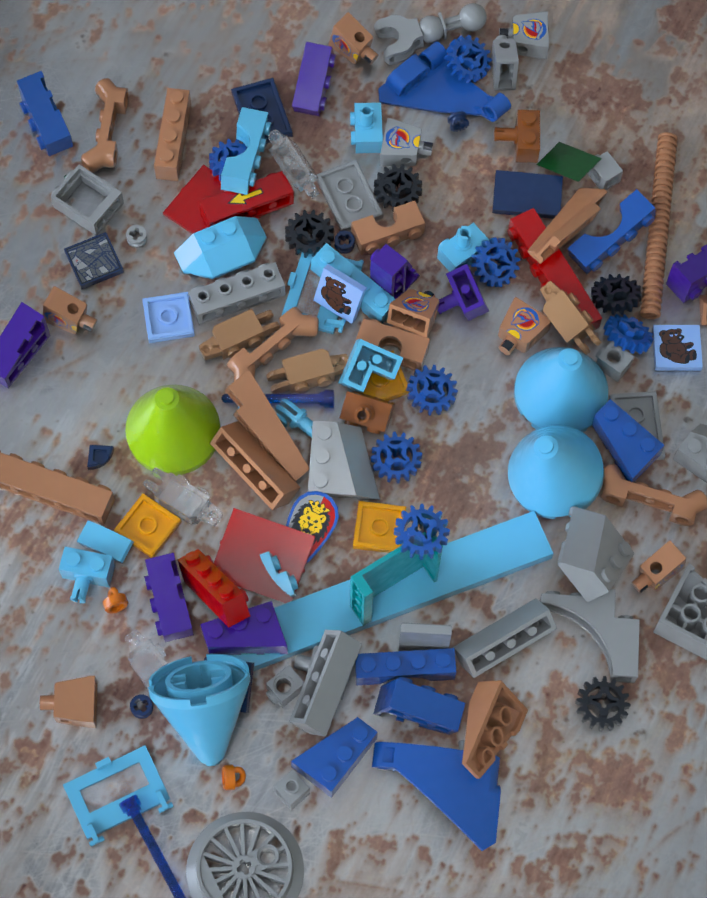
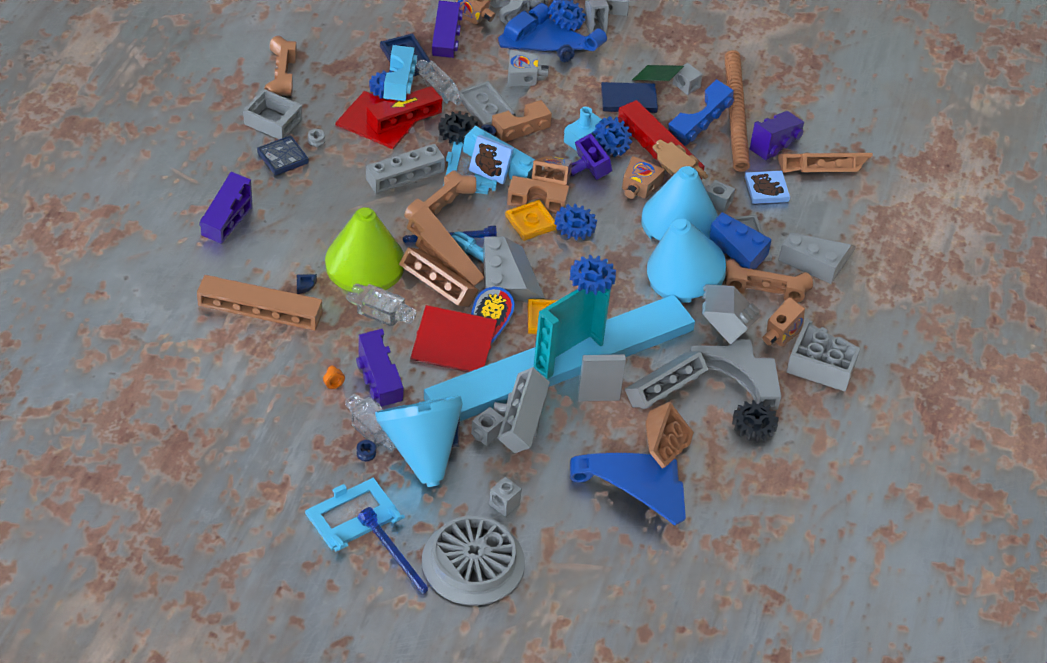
camera: 10 degrees left, 20 degrees down
blue wedge [17,71,73,156] -> none
nougat torso [39,676,98,728] -> none
nougat torso [43,286,97,334] -> none
medium azure brick [59,547,115,604] -> none
medium azure slope [77,520,134,563] -> none
light orange tile [114,493,182,558] -> none
light blue tile [142,292,195,343] -> none
nougat brick [154,88,191,181] -> none
medium azure wedge [174,216,267,279] -> none
red brick [177,549,250,628] -> none
medium nougat hinge [199,309,280,361] -> none
dark purple wedge [200,601,288,655] -> none
orange tile [222,764,246,790] -> none
medium azure slope [260,551,299,597] -> none
medium nougat hinge [266,349,348,394] -> none
blue wedge [291,717,378,798] -> none
medium azure brick [338,339,403,392] -> none
dark orange brick [339,390,395,434] -> none
medium azure brick [350,103,383,153] -> none
blue arch [355,648,456,686] -> none
dark purple wedge [370,244,420,299] -> none
blue gear [371,431,422,484] -> none
blue wedge [373,677,465,735] -> none
black gear [374,164,422,212] -> none
dark orange brick [494,110,540,163] -> none
nougat wedge [528,188,608,264] -> none
black gear [591,274,642,315] -> none
blue gear [603,314,654,354] -> none

